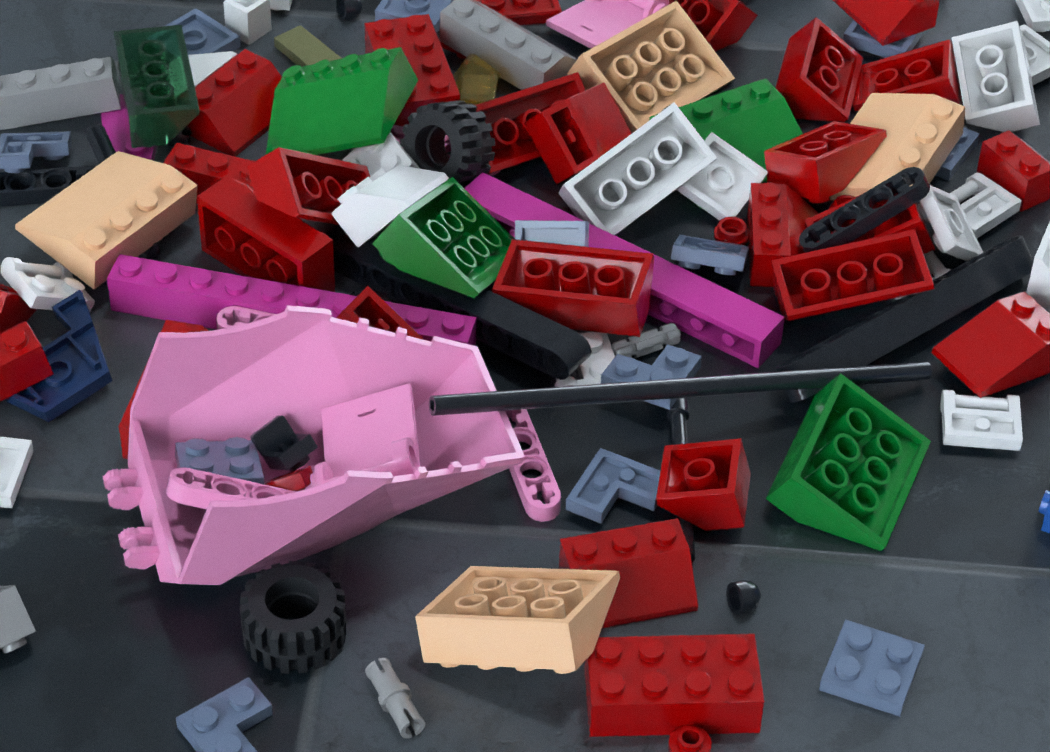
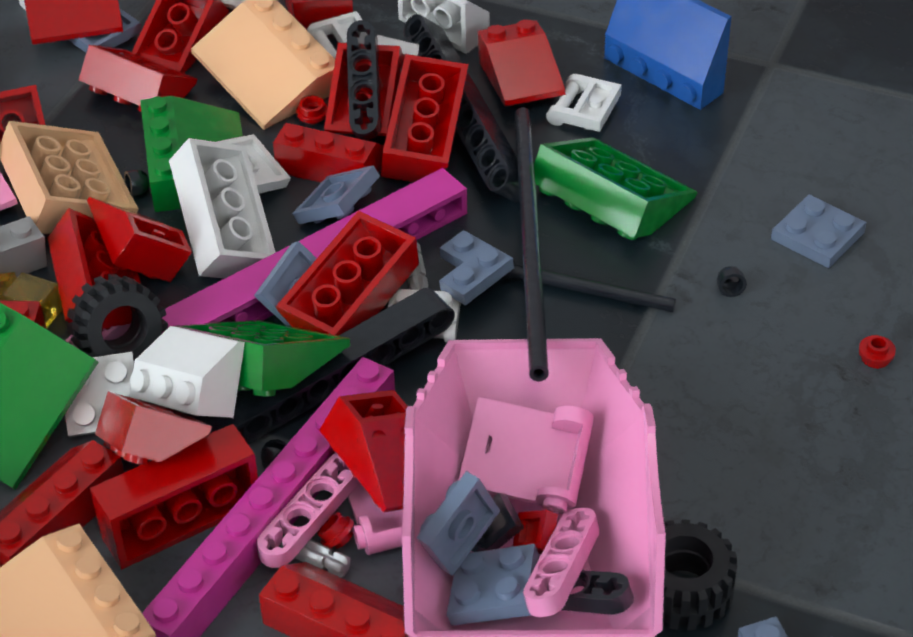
camera: 70 degrees left, 0 degrees up
light grey pin [365,658,426,738] -> none
light nougat slope [415,566,620,674] -> none
red slope [559,518,698,628] -> none
sand blue plate [565,448,660,523] -> none
red brick [584,634,764,737] -> none
red slope [656,438,751,531] -> none
red plate [714,217,749,245] -> none
red slope [764,121,887,203] -> none
none -> sand blue plate [416,471,500,576]

